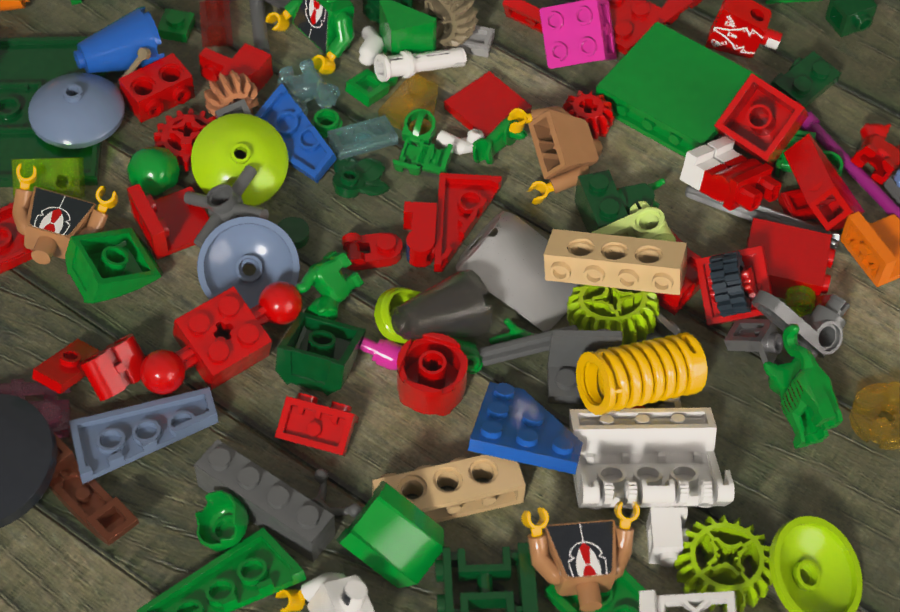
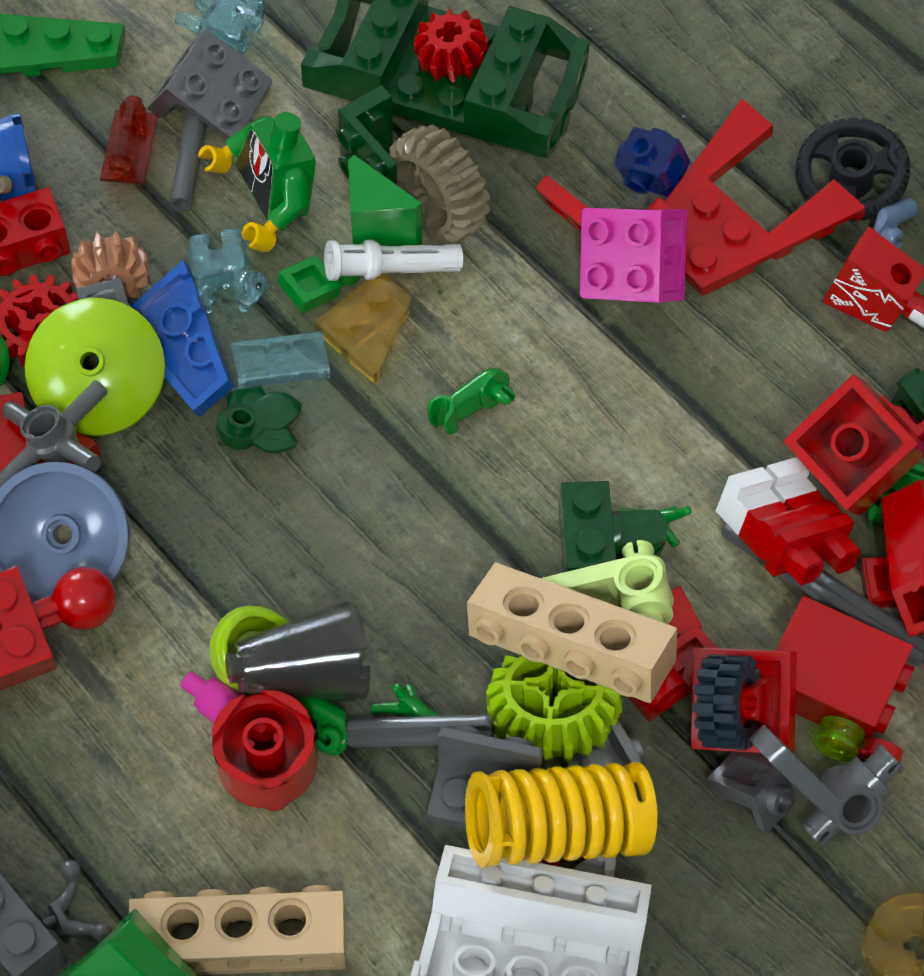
camera: 15 degrees right, 5 degrees up
green plate [157,8,196,43] -> none
red brick [199,43,273,92] -> none
dark green slope [275,312,366,396] -> none
red bracket [275,392,359,456] -> none
dark green tile [278,217,310,250] -> none
green animal [295,251,364,321] -> none
green plate [311,109,343,138] -> none
red plate [341,232,403,271] -> none
white arm [359,26,384,66] -> none
green piece [393,109,454,176] -> none
red leg [403,201,437,268] -> none
red wing [434,173,502,272] -> none
white arm [436,129,484,155] -> none
red tile [444,71,532,139] -> none
light grey piece [456,211,580,332] -> none
light grey tile [459,25,495,58] -> none
blue plate [468,382,583,475] -> none
medium nougat torso [507,106,602,205] -> none
red gear [562,90,614,139] -> none
green panel [595,22,761,157] -> none
green animal [763,324,843,449] -> none

